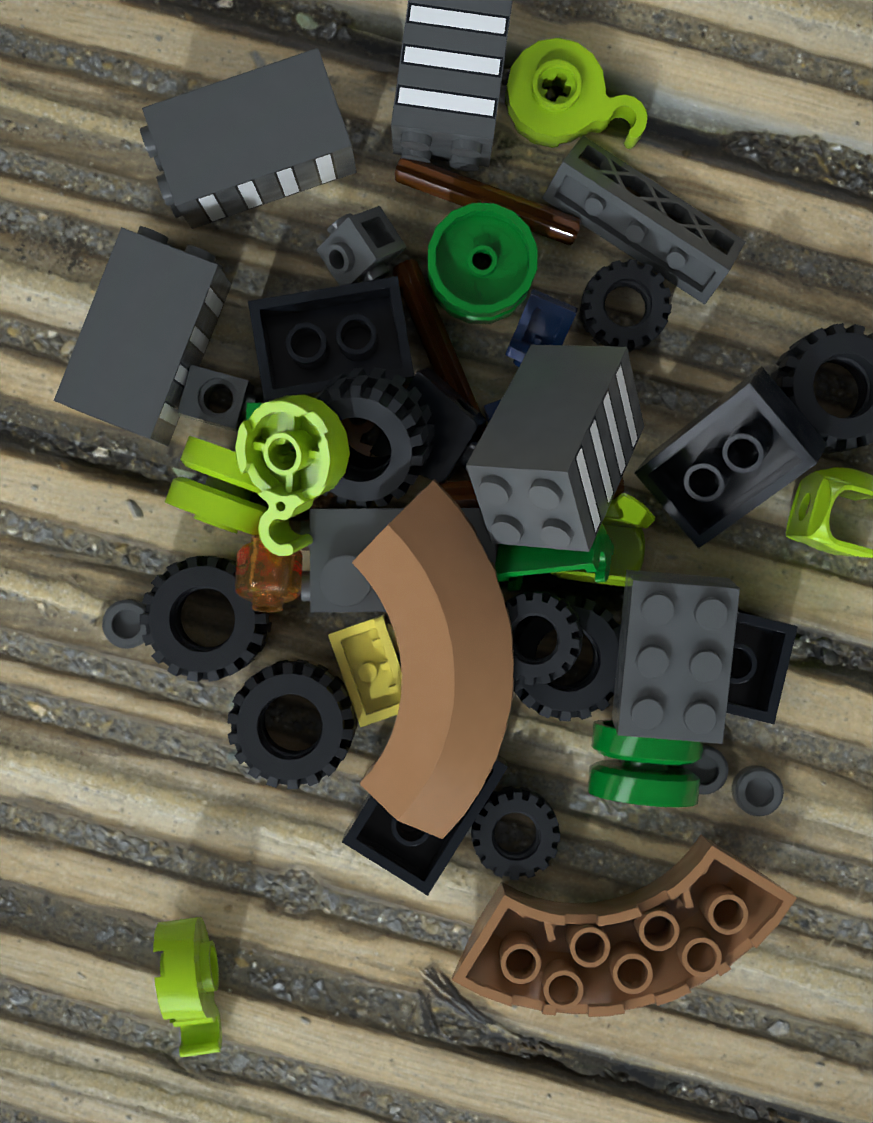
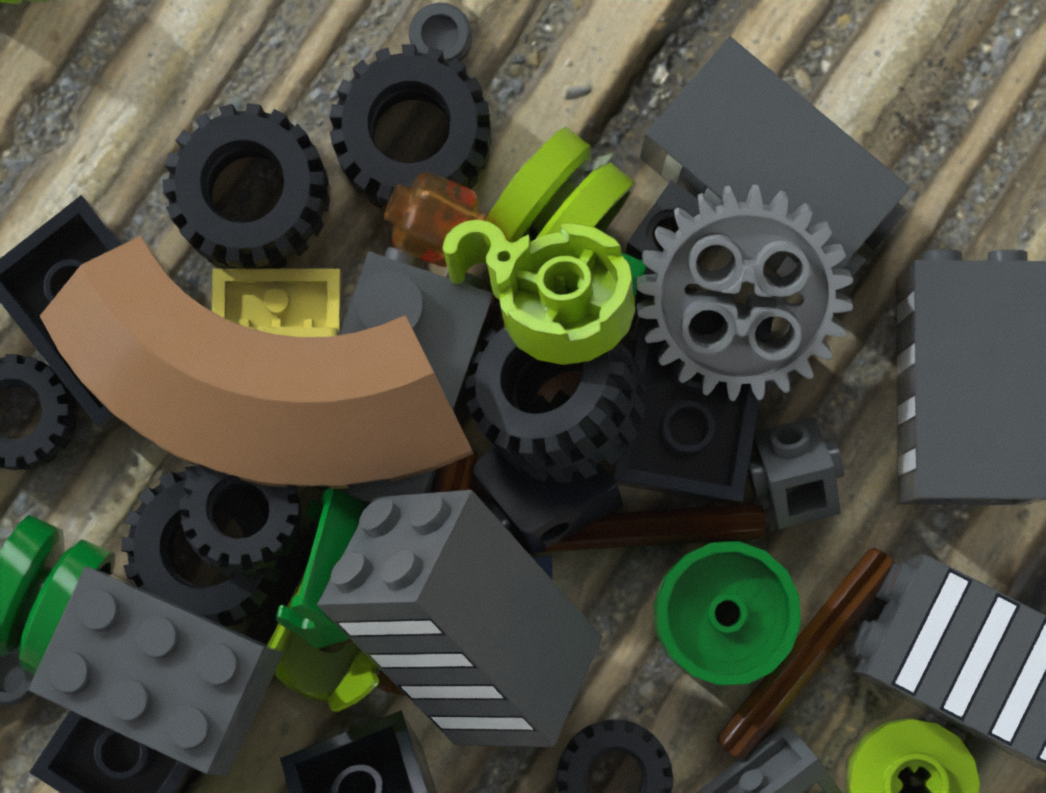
camera: 110 degrees right, 5 degrees down
dark blue bracket [505,289,578,367] -> none
none -> light grey gear [636,185,853,401]

